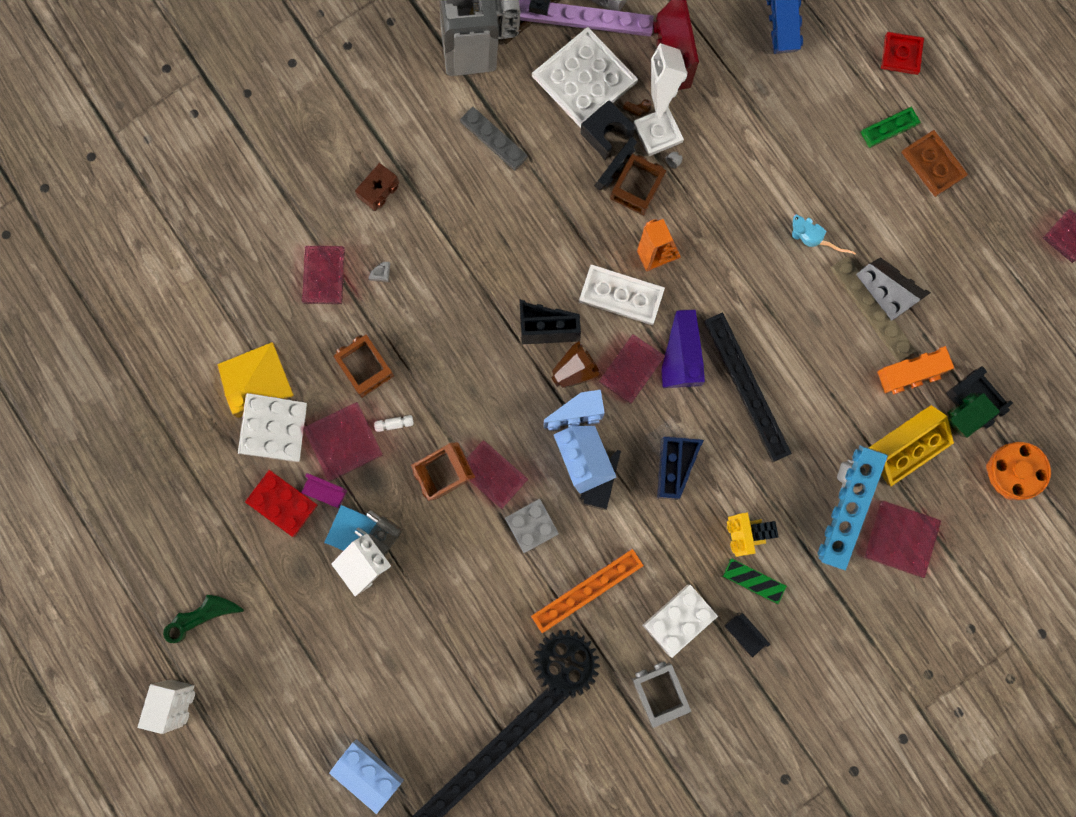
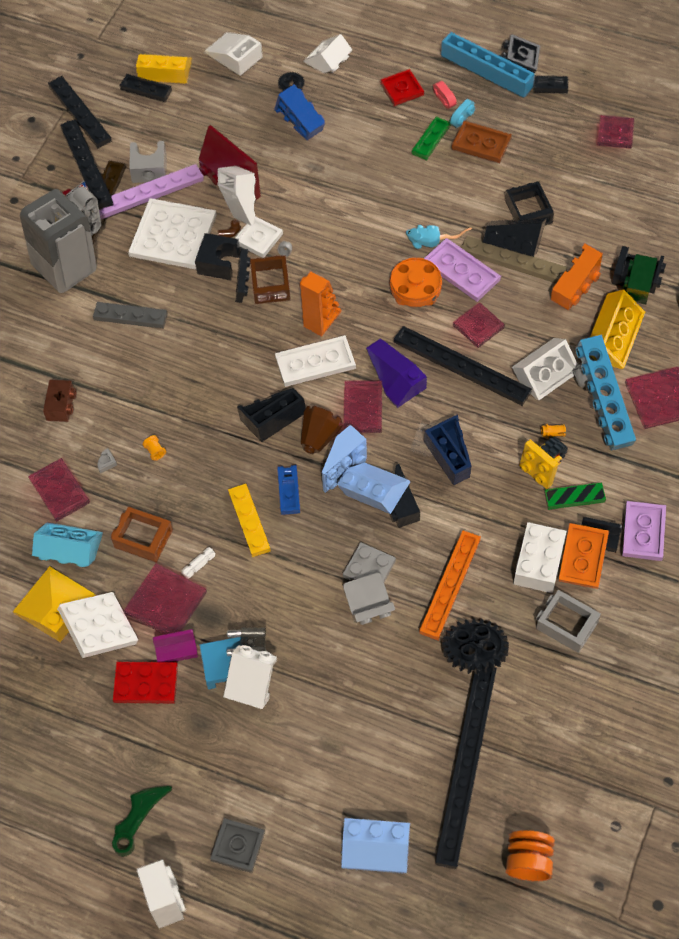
camera: 30 degrees left, 20 degrees down
dark orange window [411,442,475,501] -> none
clear pink plate [467,440,528,509] -> none
none -> medium azure slope [32,522,103,567]
none -> light orange bush [142,435,166,461]
none -> dark grey plate [210,818,265,873]
none -> yellow plate [228,484,271,557]
none -> blue plate [278,465,300,515]
none -> light grey bracket [343,573,395,625]
none -> orange piece [390,258,442,307]
none -> lavender plate [424,238,501,302]
none -> coral beam [433,81,457,109]
none -> dark azure brick [441,32,535,98]
none -> medium azure plate [450,99,475,128]
none -> clear pink plate [453,302,505,348]
none -> black plate [501,34,540,73]
none -> black window [505,181,554,225]
none -> white slope [512,338,578,400]
none -> black plate [534,75,568,93]
none -> light orange pin [541,423,566,439]
none -> orange plate [559,523,609,589]
none -> lavender plate [622,501,666,561]

